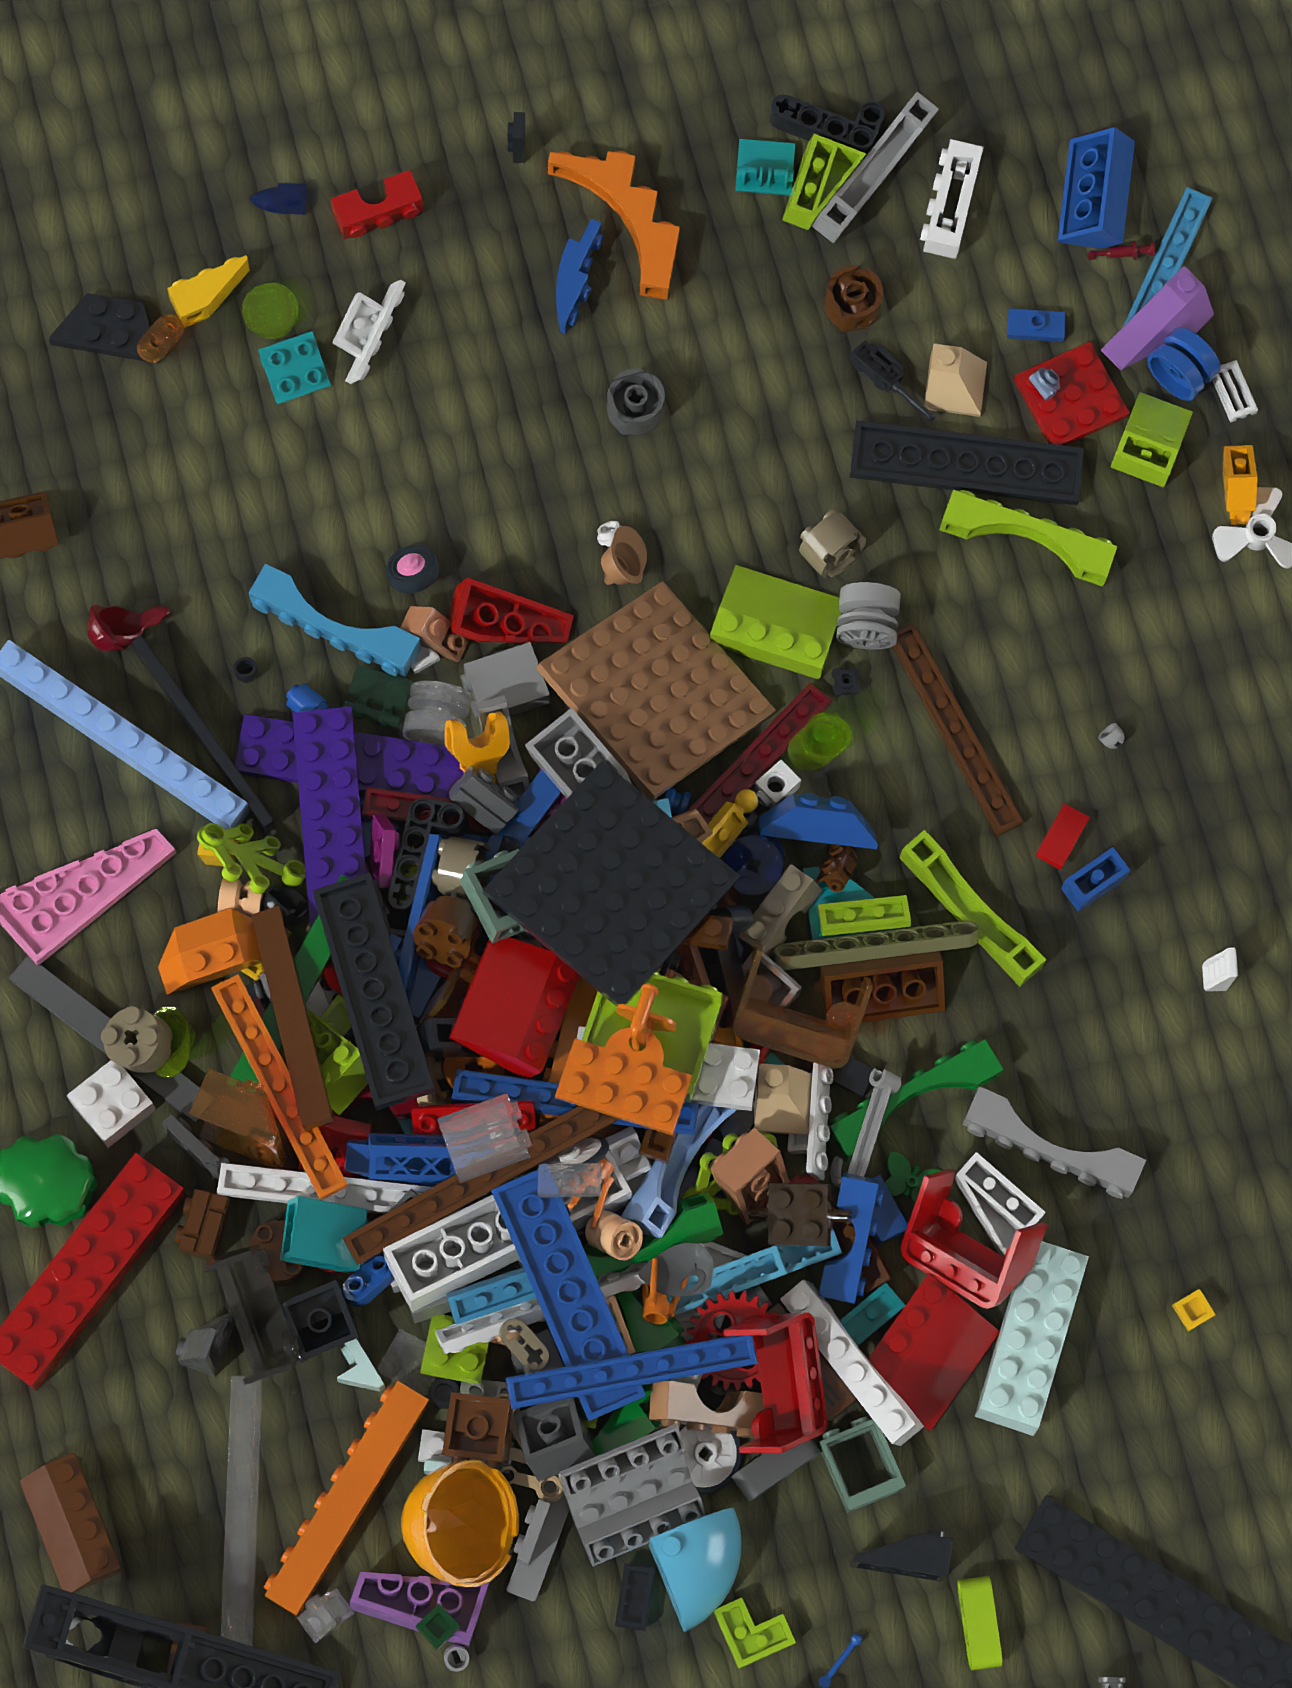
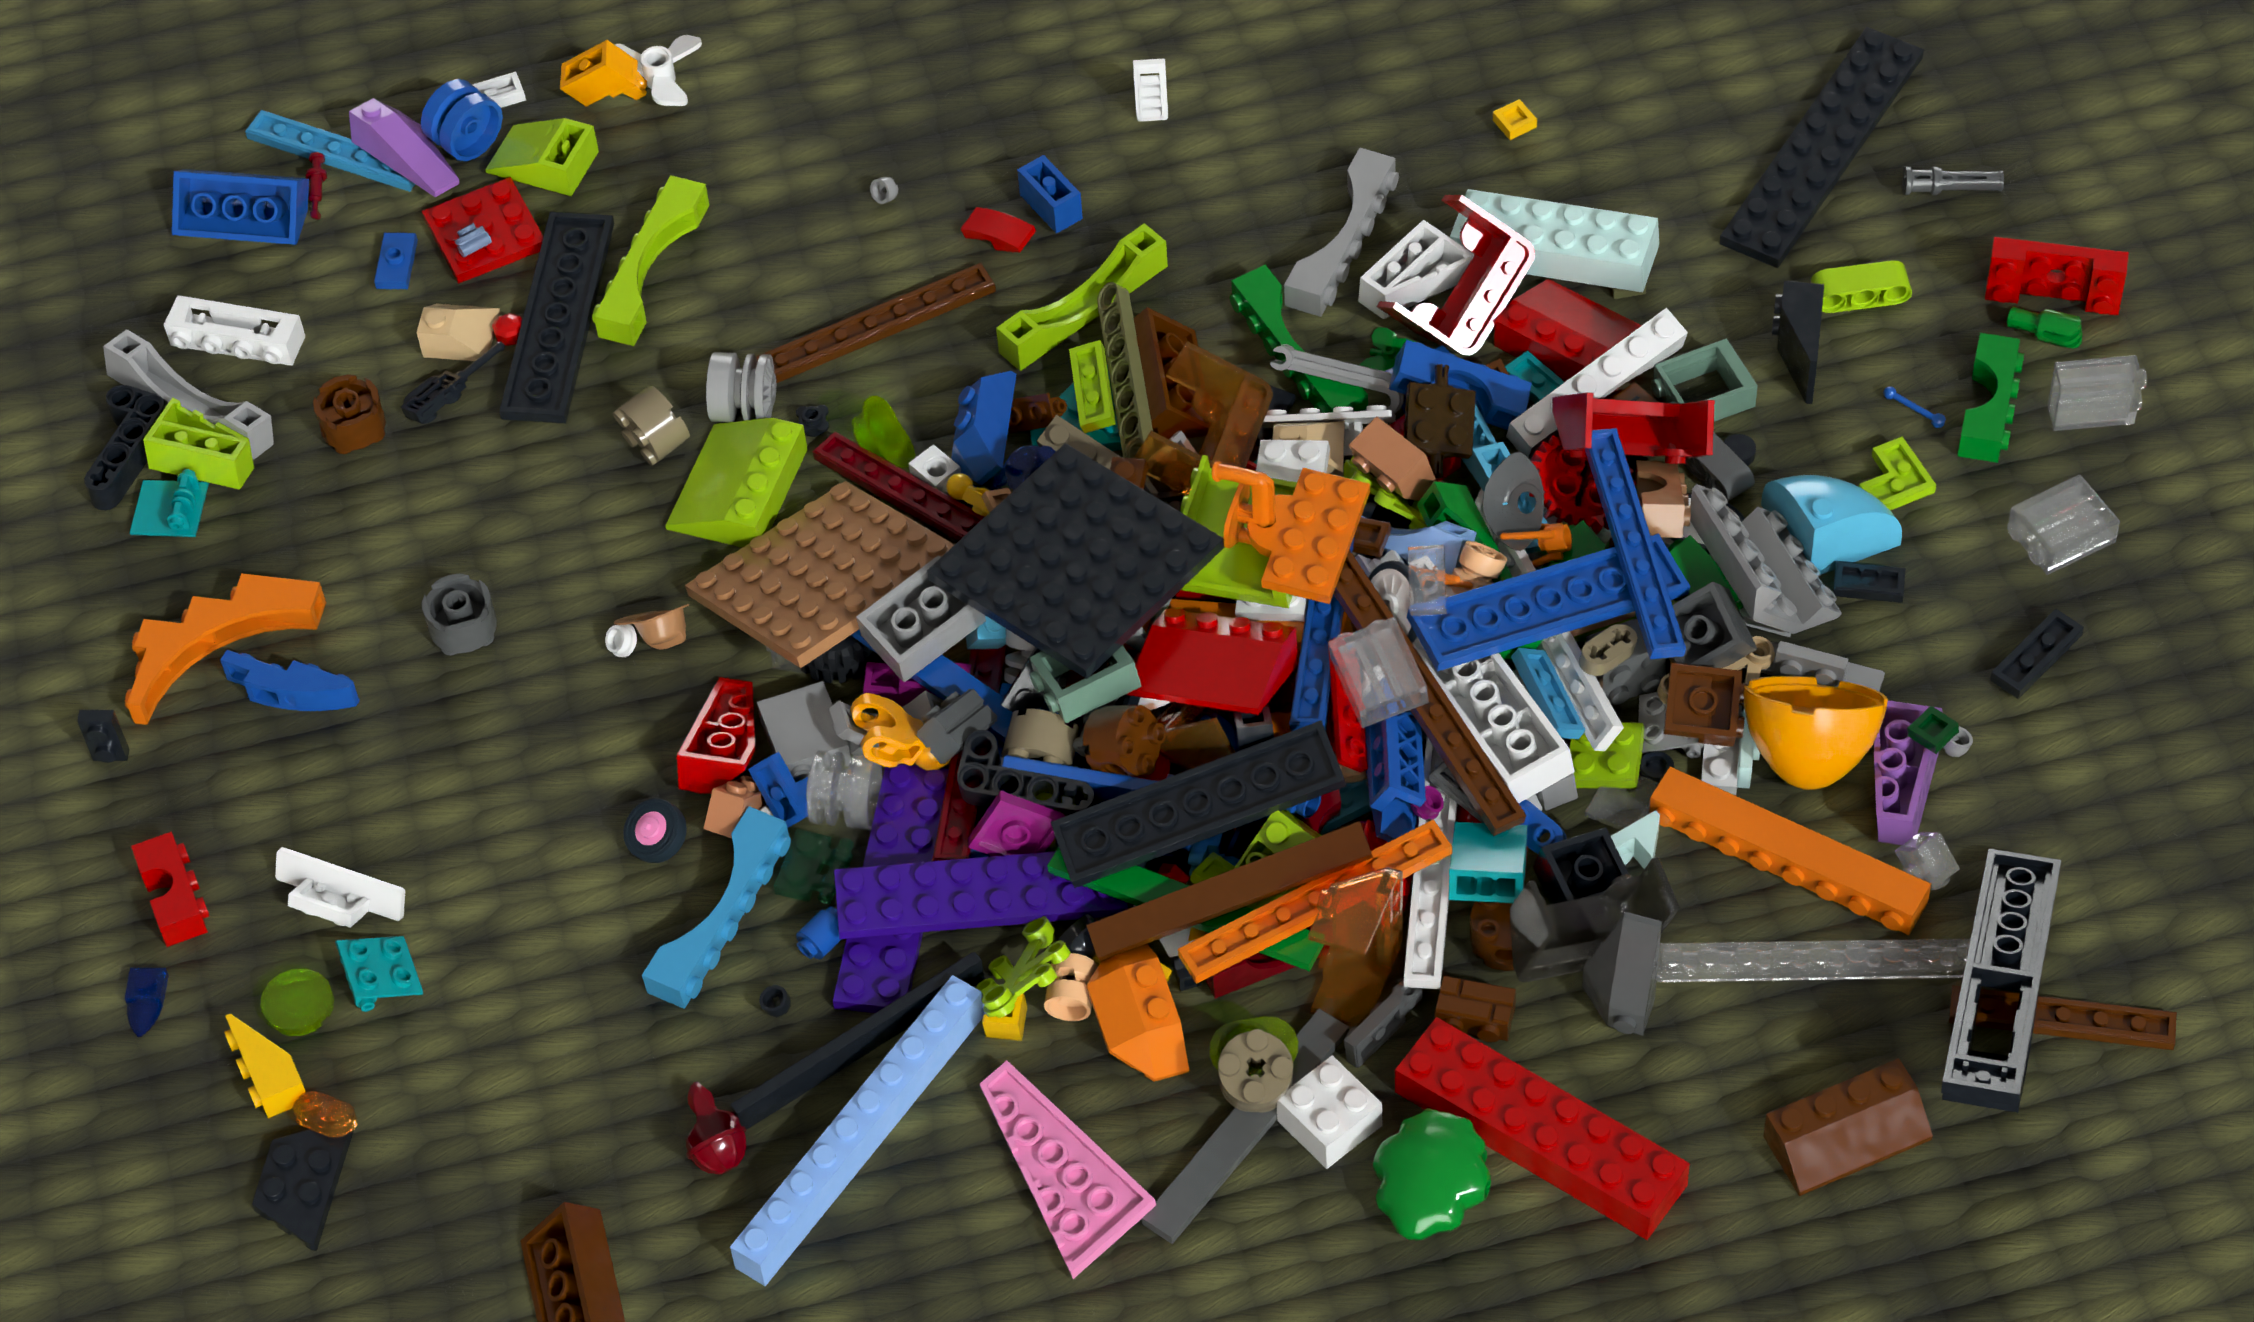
camera: 80 degrees left, 20 degrees down
none -> red tile [492,313,522,346]
none -> blue slope [748,752,813,828]
none -> magenta plate [1411,786,1444,820]
none -> black tile [1724,434,1756,466]

